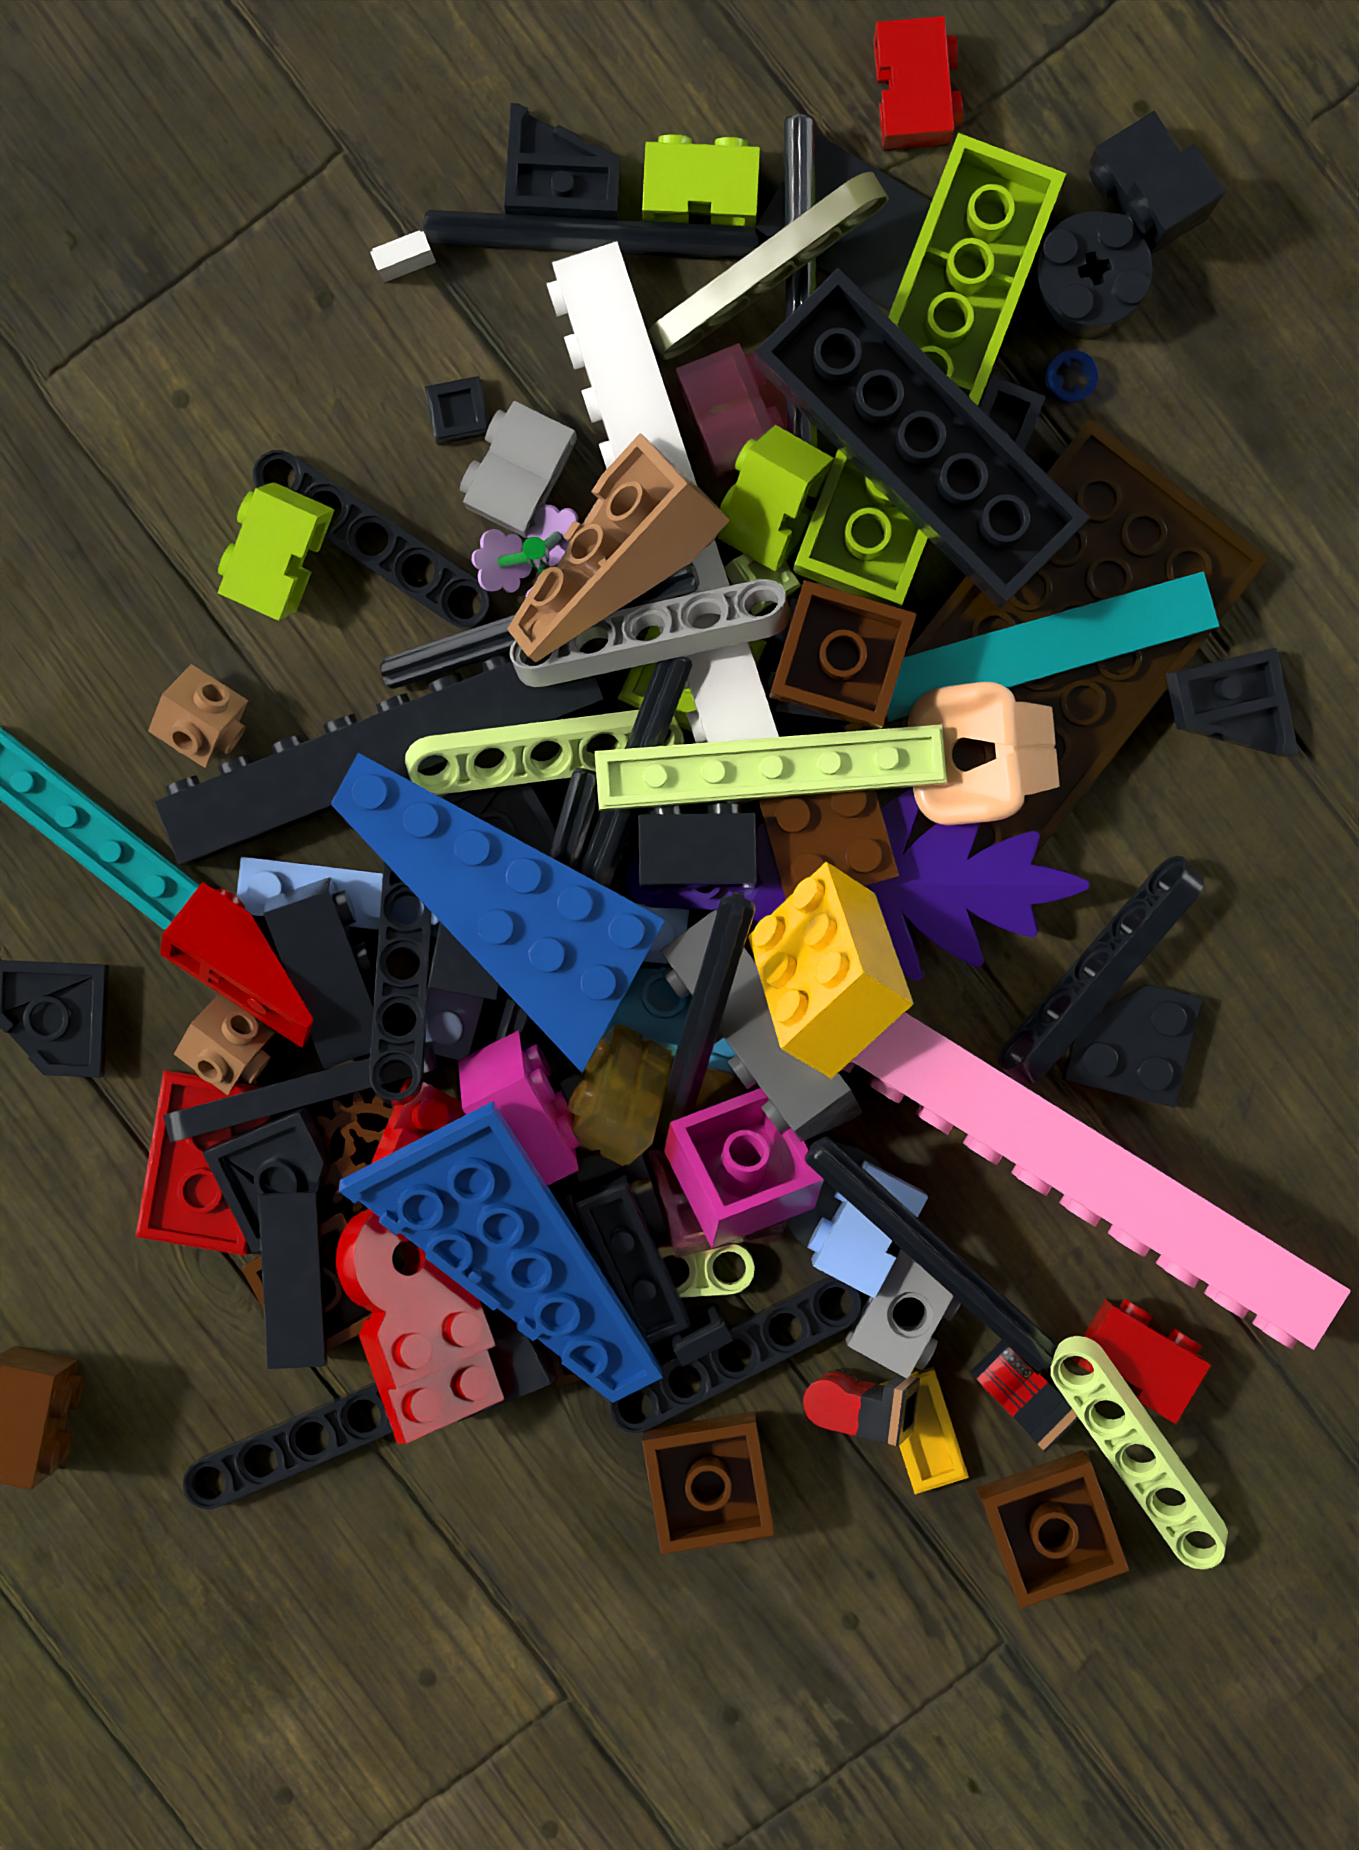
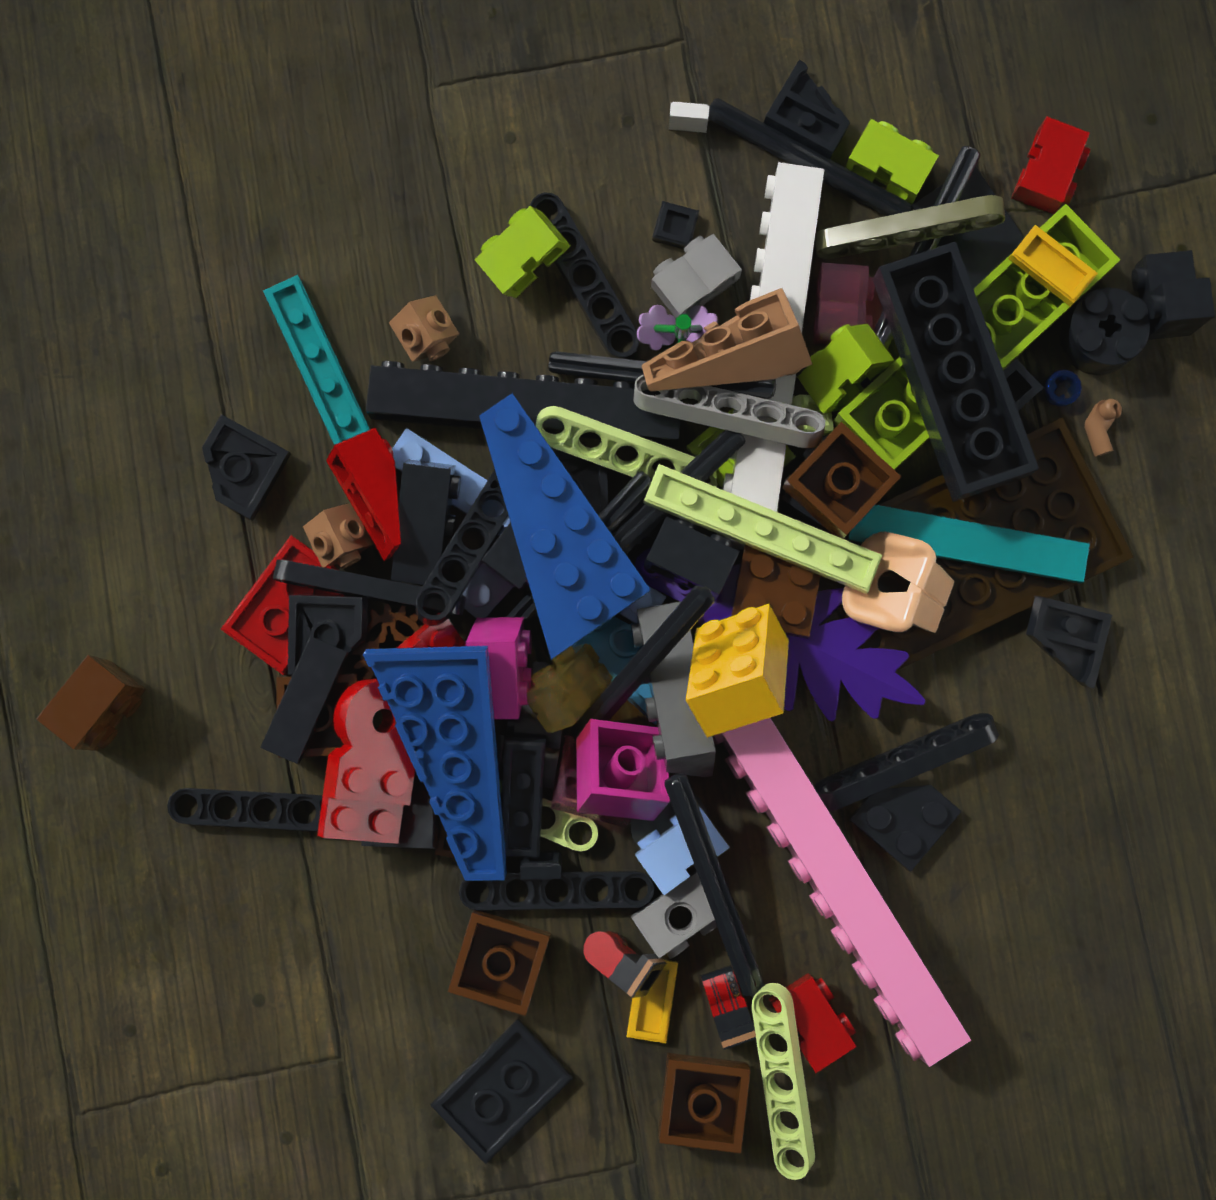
camera: 20 degrees right, 5 degrees down
none -> black tile [431,1018,573,1164]
none -> yellow tile [1008,225,1098,307]
none -> medium nougat arm [1084,399,1122,457]

